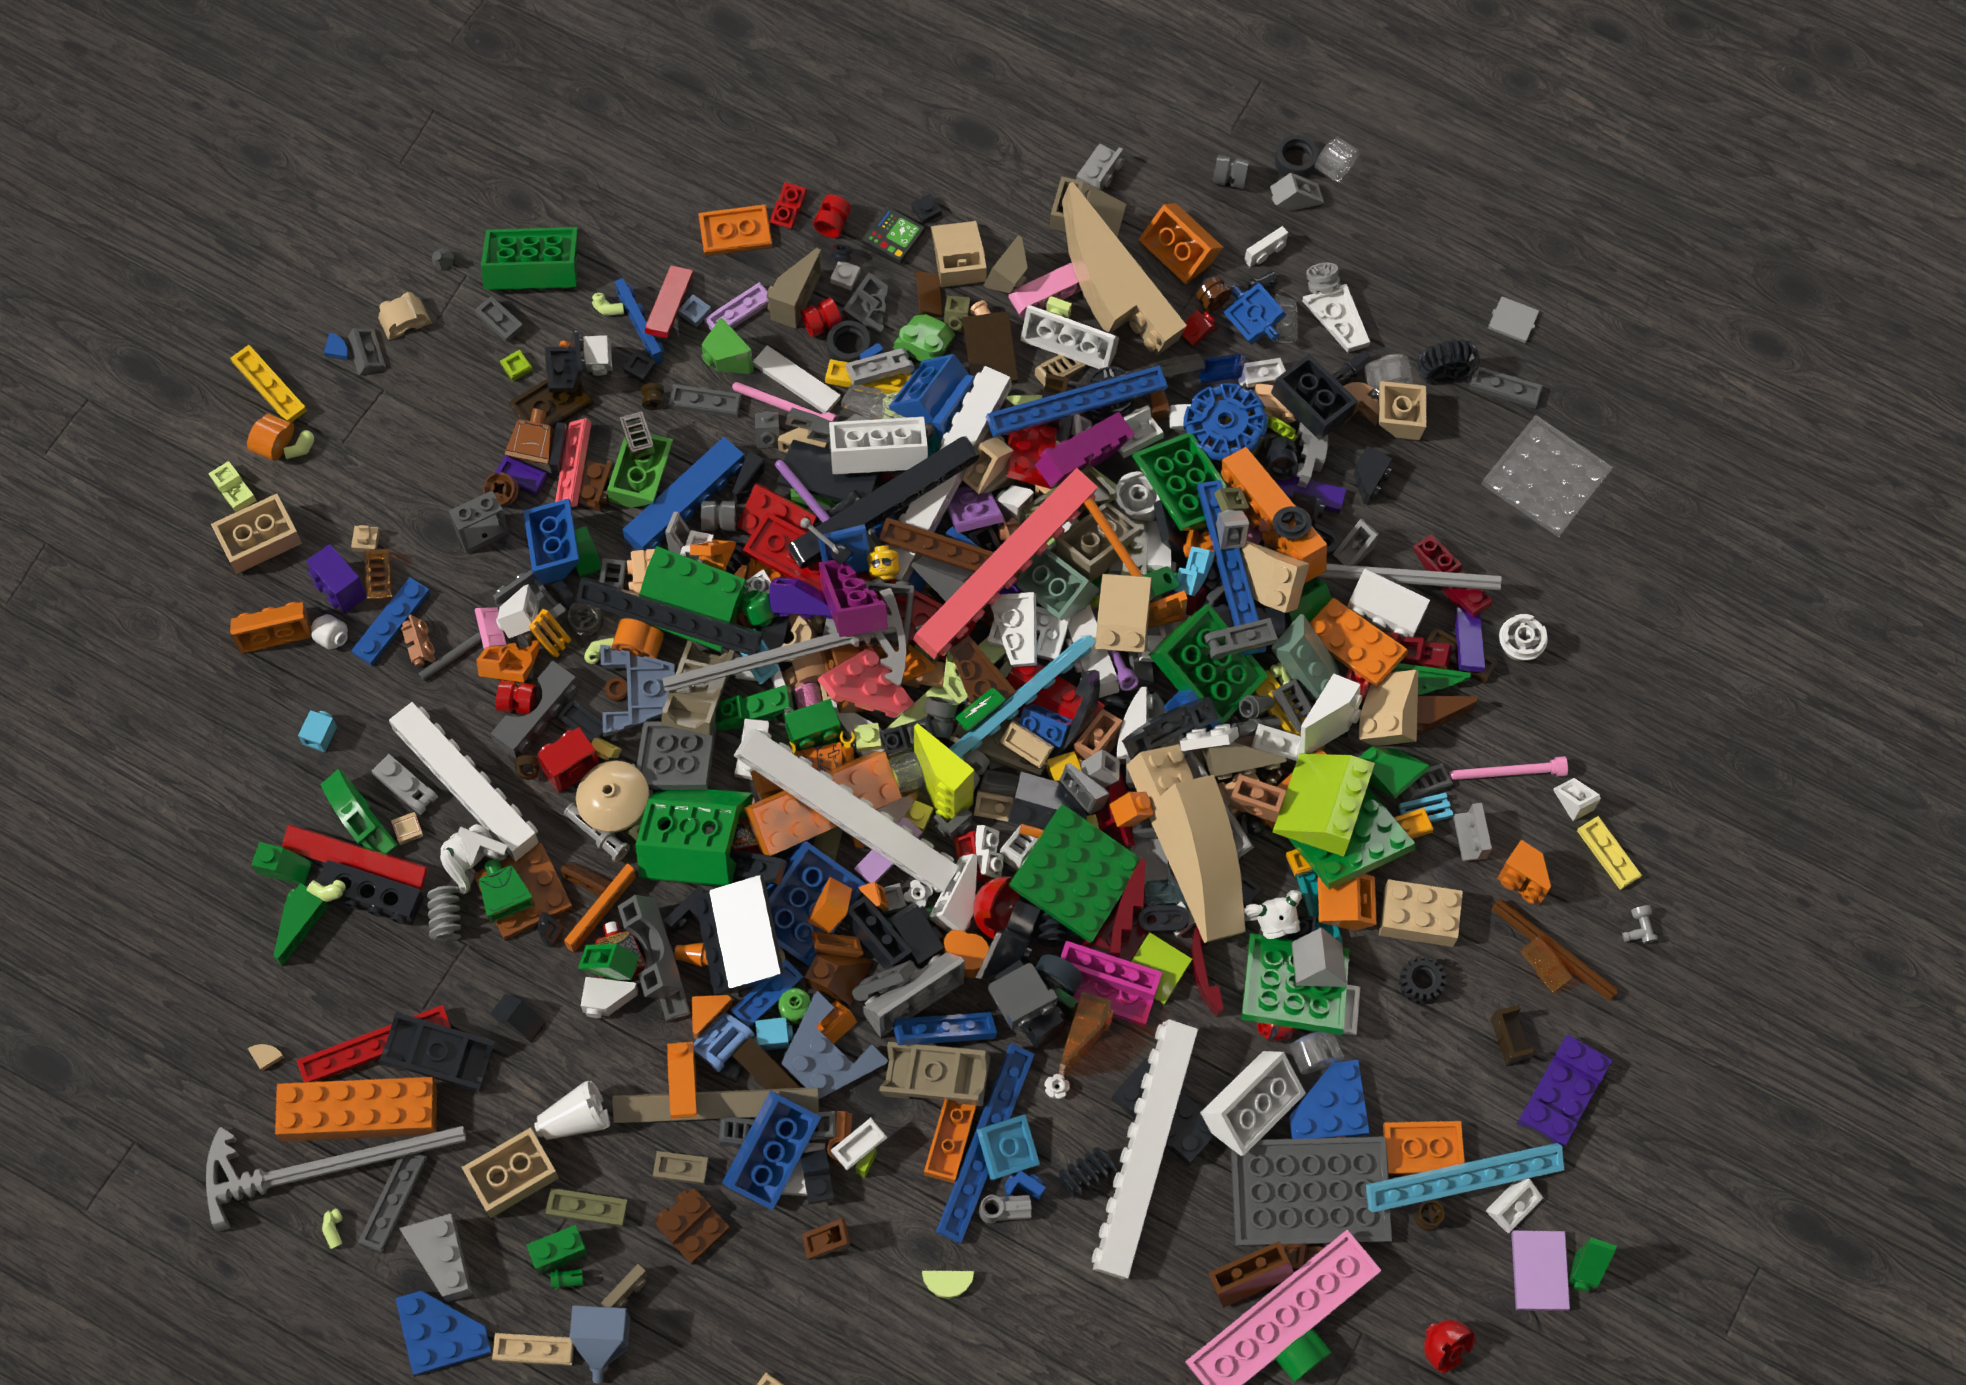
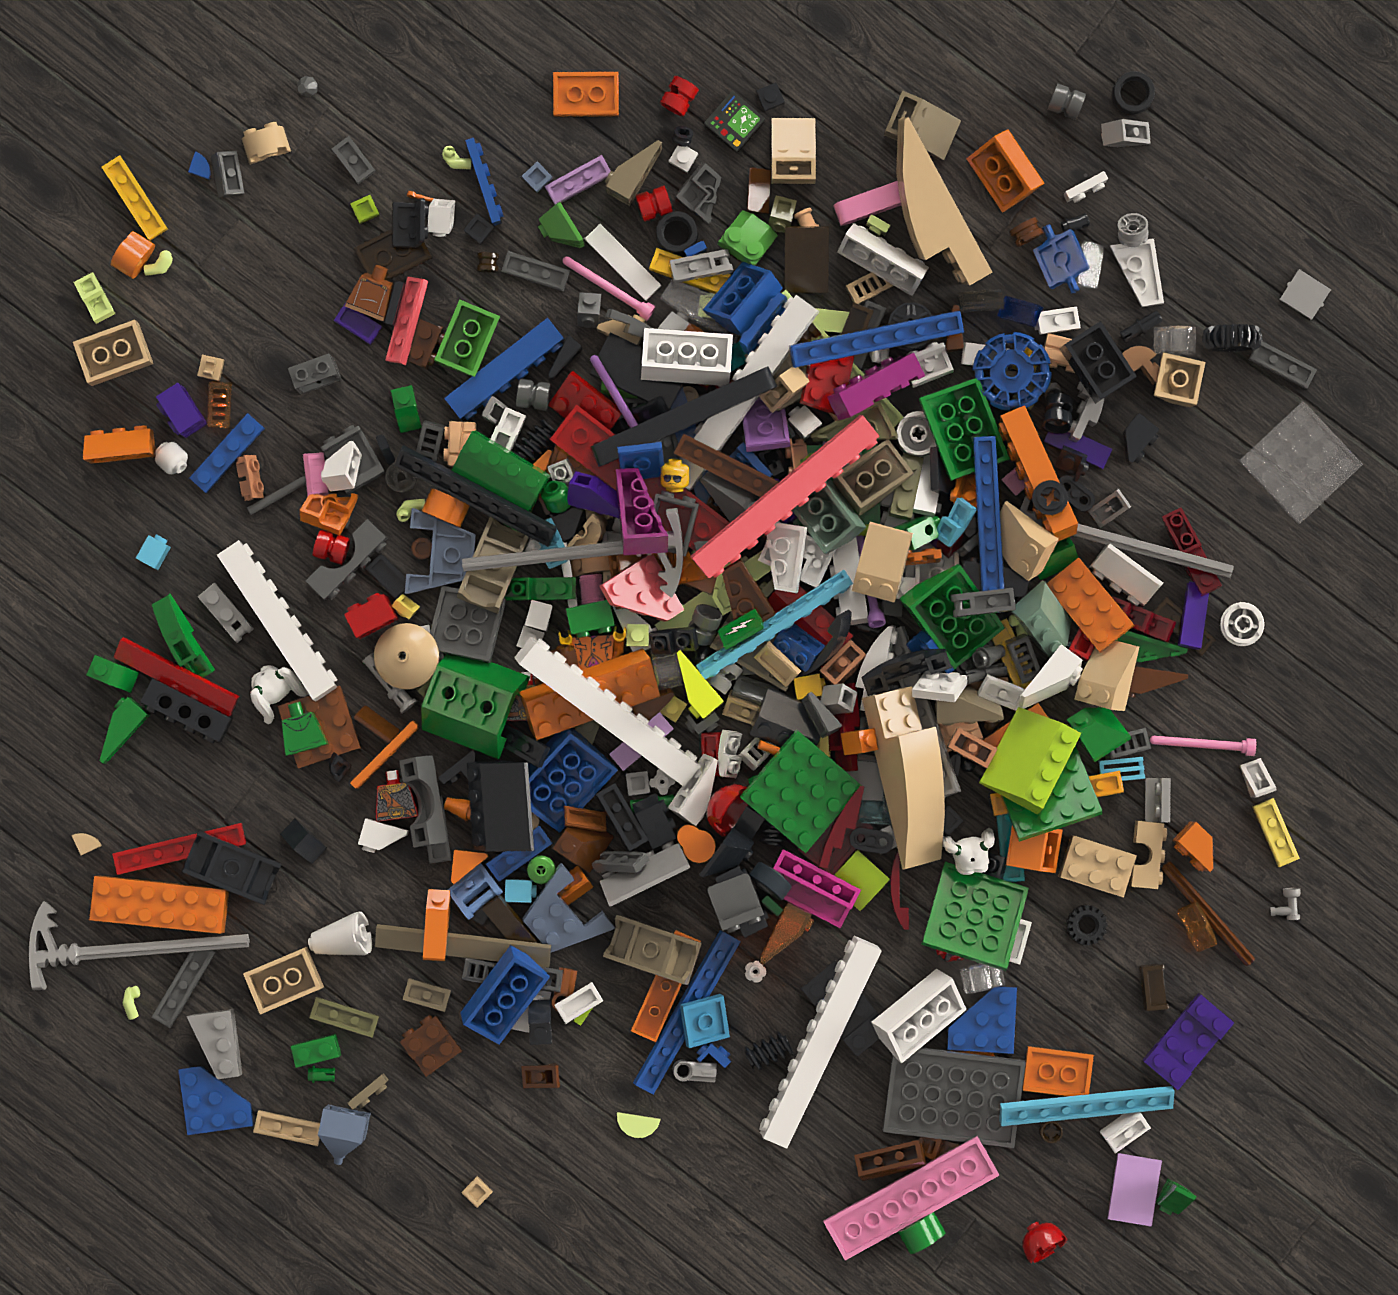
camera: 10 degrees right, 20 degrees up
yellowish green arm [307,880,346,902] -> none
tan tile [391,812,424,845] -> none
light grey piece [427,886,461,942] -> none
white slope [457,827,507,866] -> none
green slope [481,227,578,291] -> none
reddish brown wheel [483,472,520,507] -> none
dark brown tile [514,755,540,780] -> none
blue slope [523,498,580,585] -> none
light orange tile [528,609,571,658] -> none
green slope [578,944,639,980] -> none
slope [619,411,655,460] -> none
tile [645,266,693,338] -> none
orange slope [690,540,736,571] -> none
red slope [770,182,807,229] -> none
hinge [800,518,852,565] -> none
orange slope [806,877,852,933] -> none
orange slope [859,882,889,911] -> none
blue plate [893,1012,997,1046] -> none
dark tan slope [983,235,1028,293] -> none
light grey bracket [1076,144,1124,190] -> none
orange bar [1084,497,1143,577] -> none
red bracket [1182,310,1218,346] -> none
olive bracket [1214,487,1249,512] -> none
light grey slope [1216,510,1249,550] -> none
lime gear [1267,416,1298,441] -> none
light grey slope [1292,928,1347,987] -> none
clear piece [1315,137,1360,182] -> none
none -> tan arch [1129,821,1167,889]

